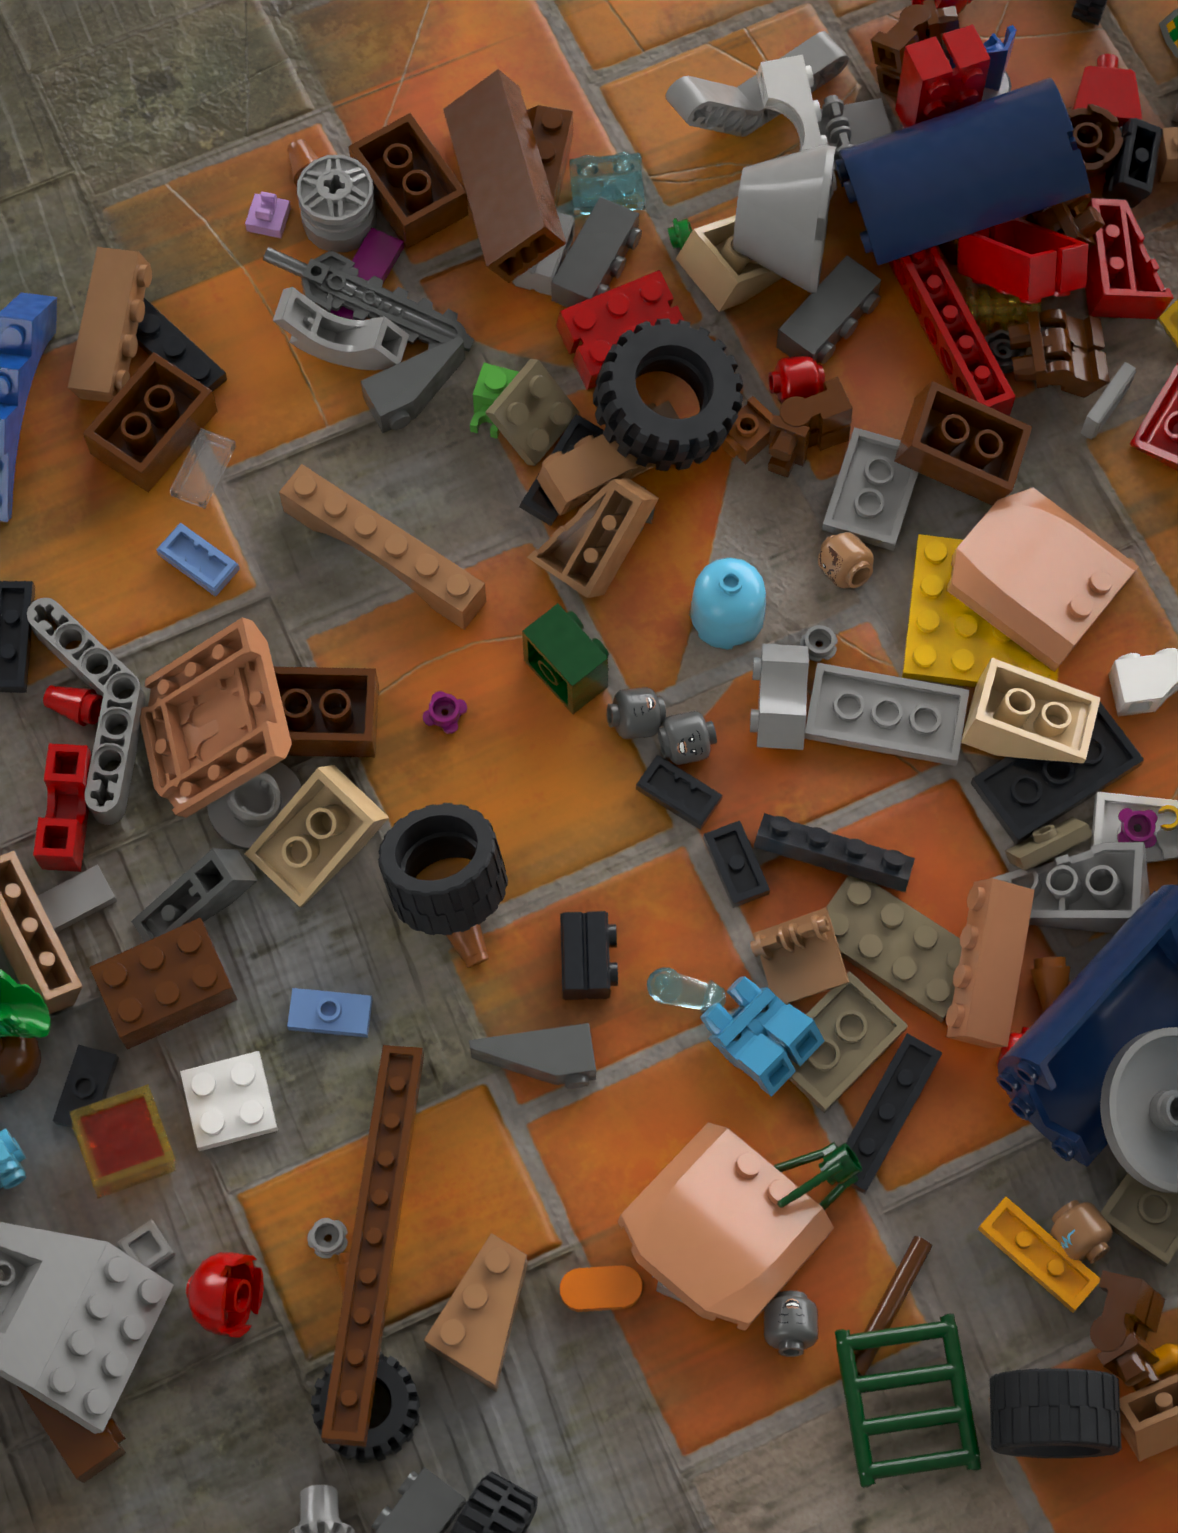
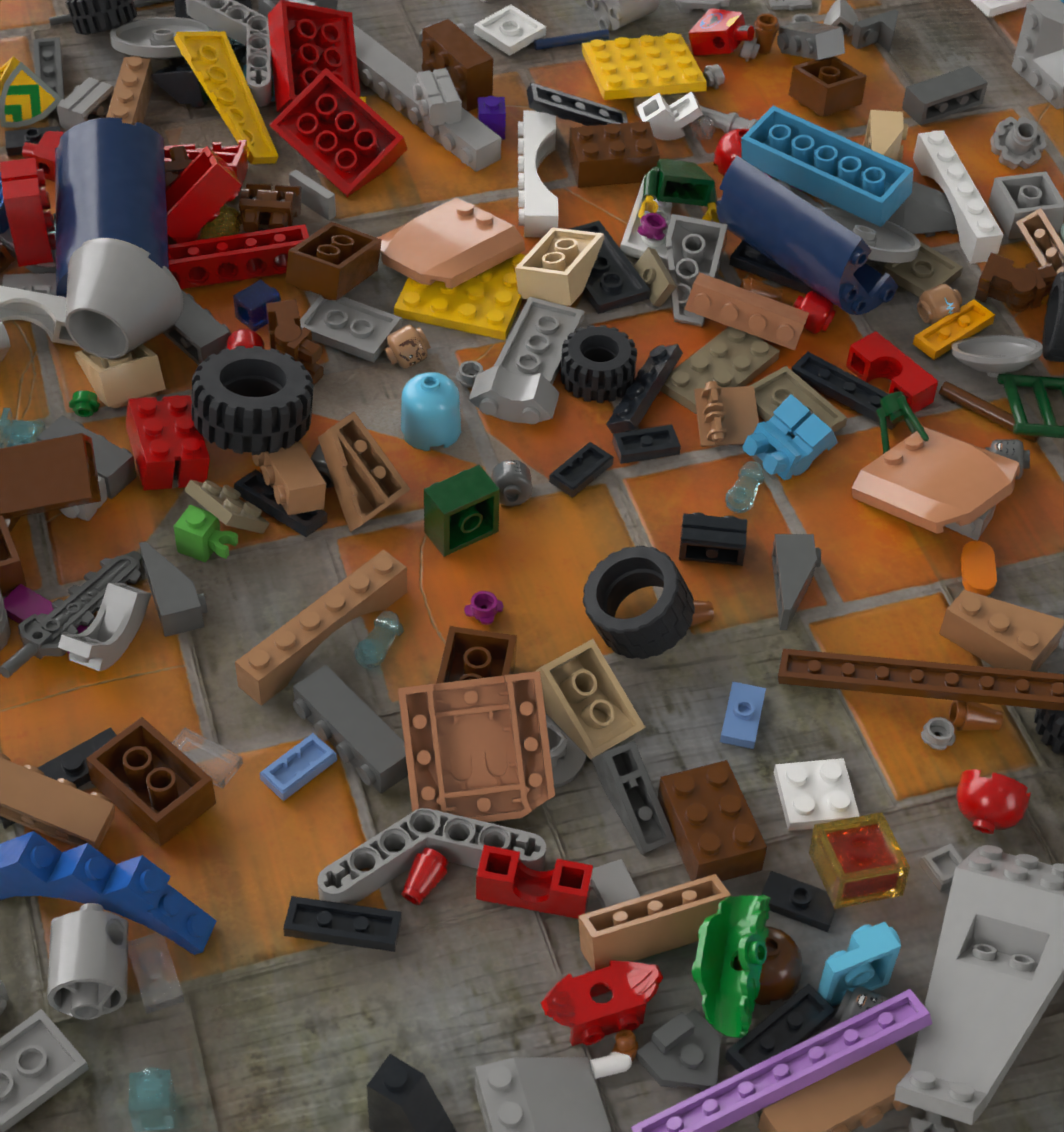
camera: 85 degrees left, 20 degrees down
dark grey head [658,711,717,765] -> none
none -> black plate [5,126,61,156]
none -> clear blue brick [233,280,281,332]
none -> dark grey brick [293,665,408,794]
none -> clear light blue piece [354,611,404,668]
none -> black tyre [560,325,637,403]
none -> red arch [846,331,939,414]
none -> light grey dish [952,335,1043,377]

